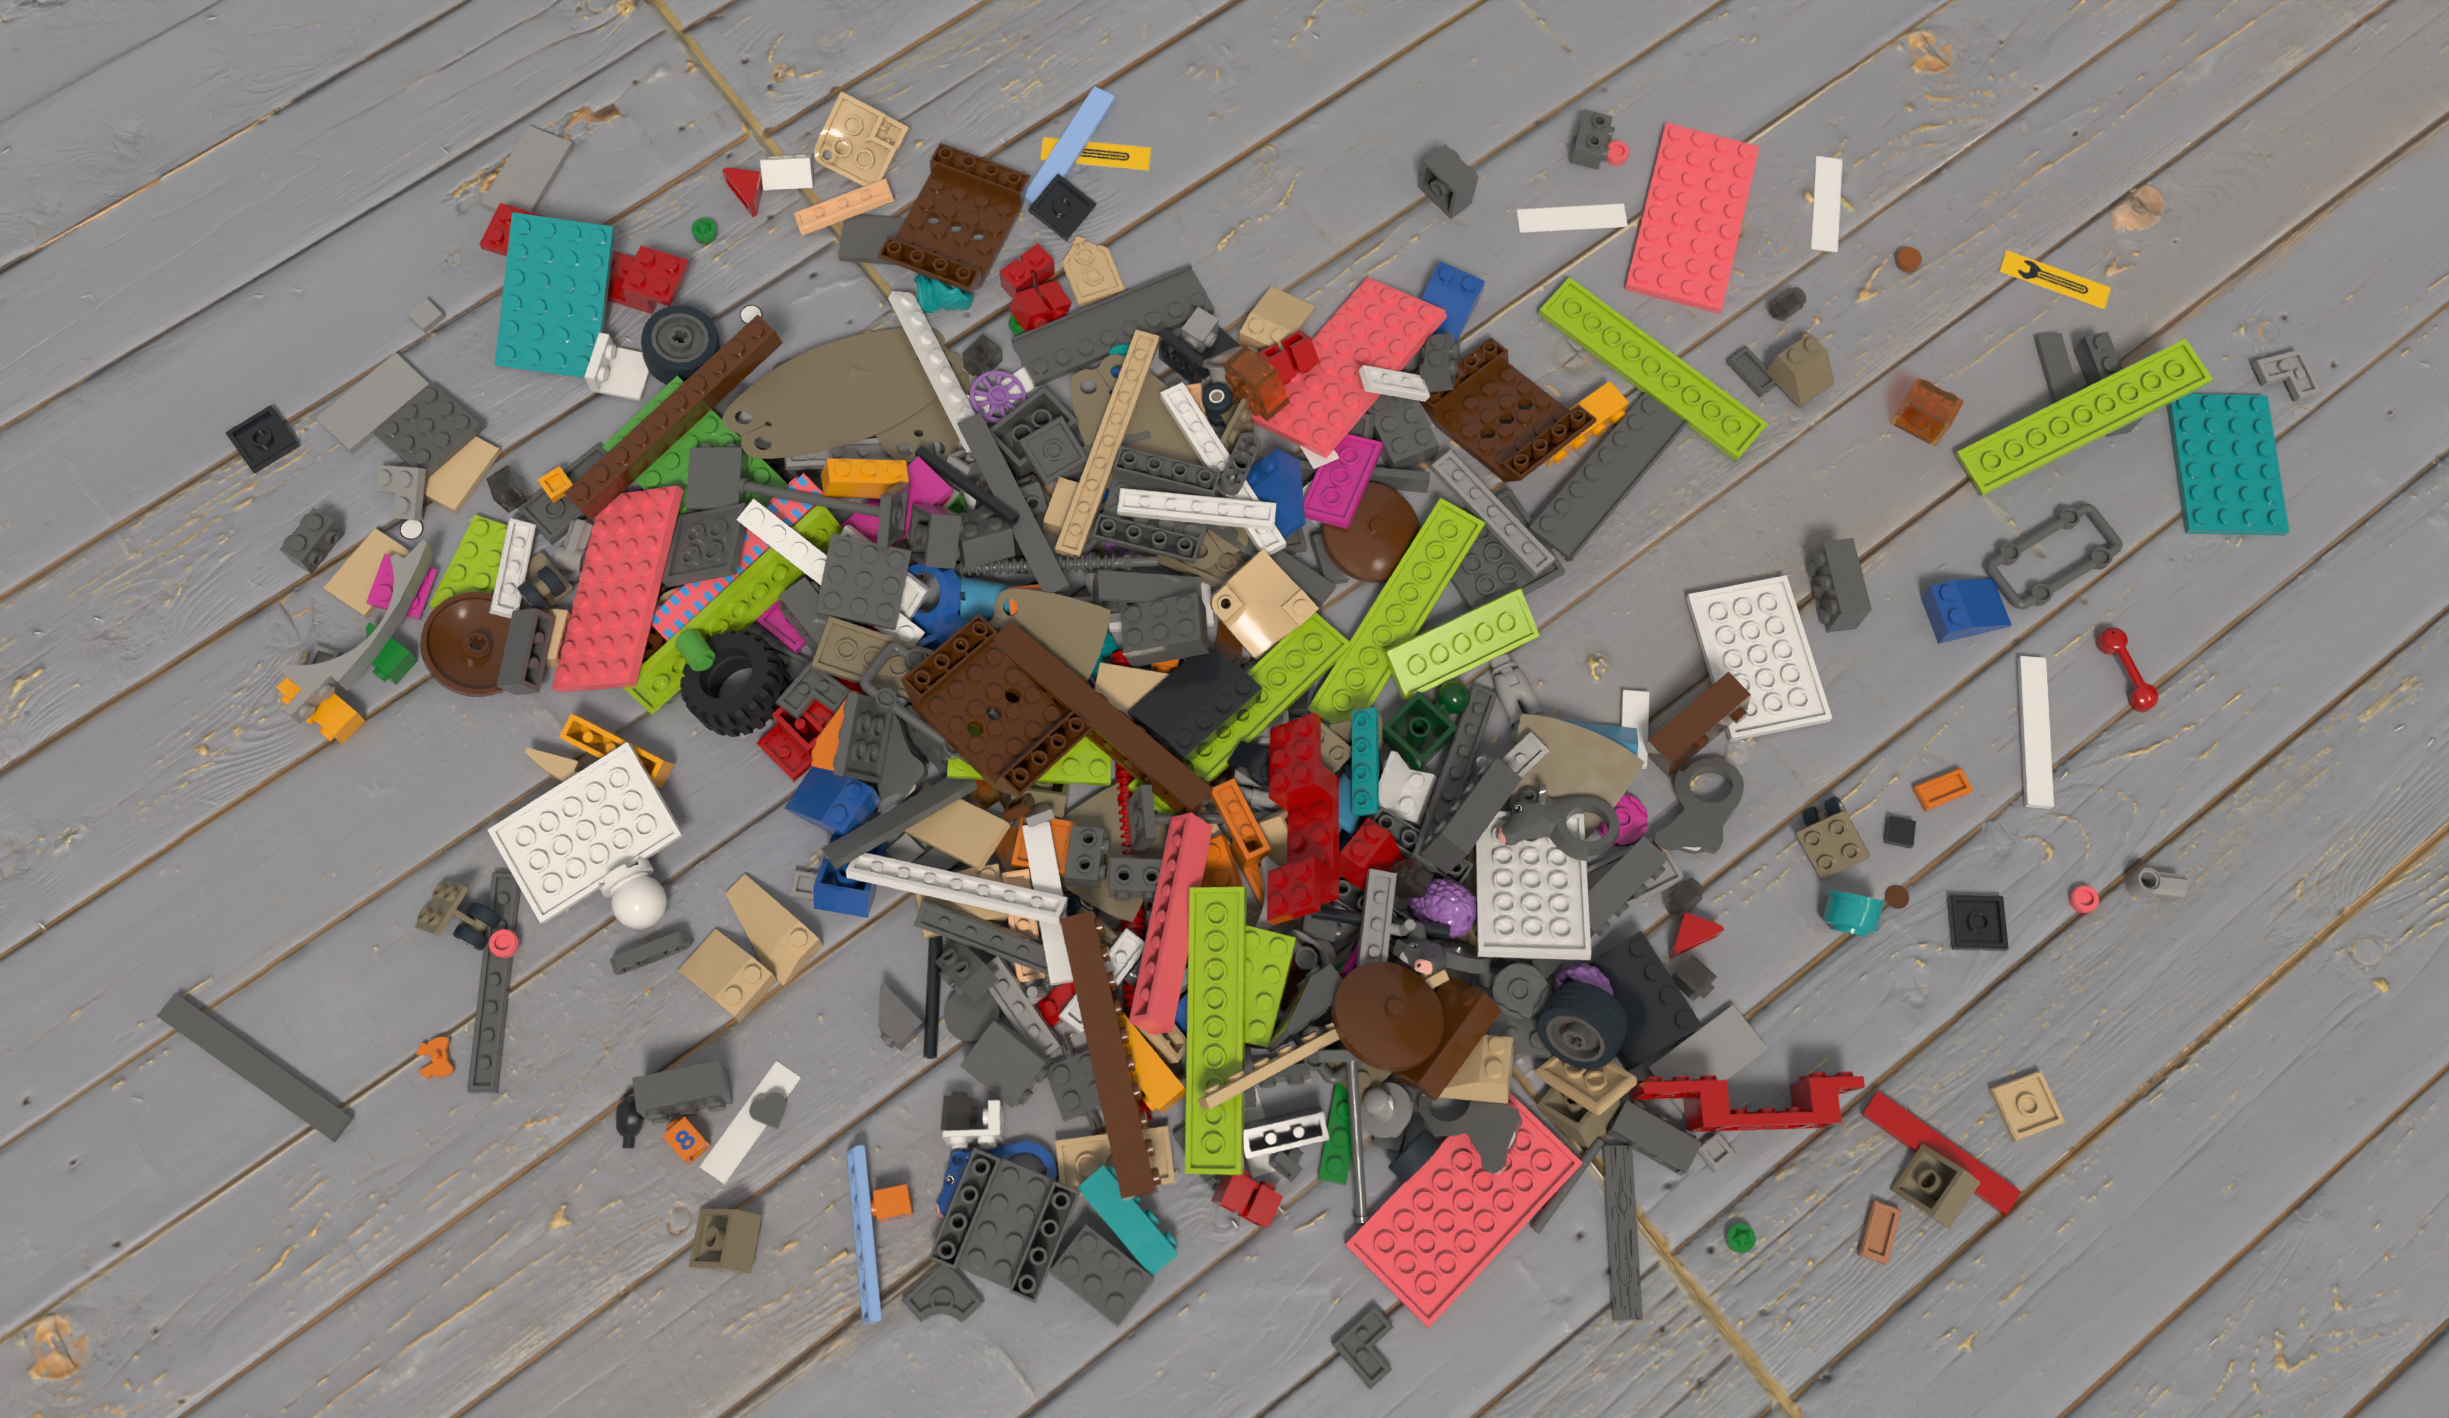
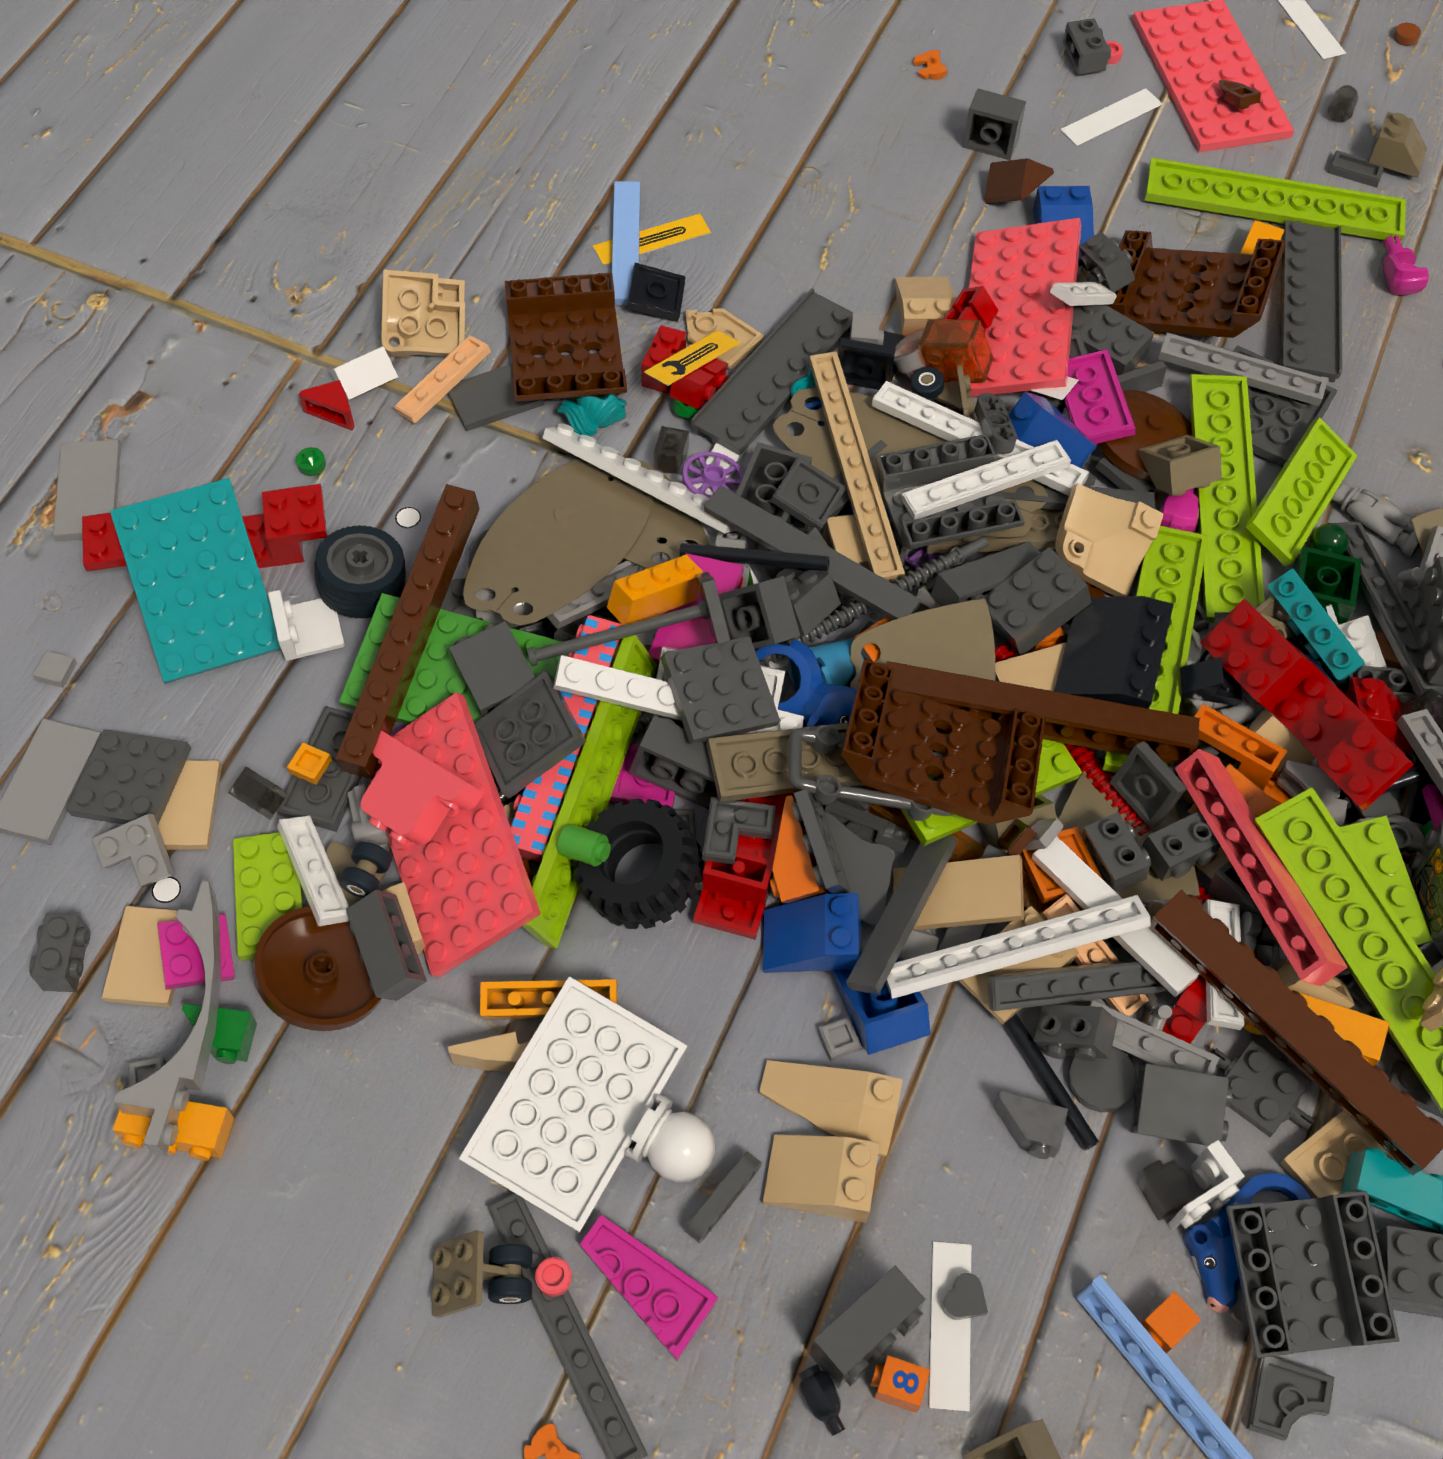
camera: 25 degrees left, 10 degrees down
none -> coral brick [361,730,484,845]
none -> dark pink wing [580,1215,718,1361]
none -> yellow sticker [644,330,741,386]
none -> orange piece [913,50,947,80]
none -> reddish brown slope [984,158,1054,203]
none -> dark tan slope [1138,435,1222,496]
none -> dark pink piece [1160,488,1199,532]
none -> reddish brown plate [1219,80,1261,109]
none -> dark pink piece [1383,235,1429,295]

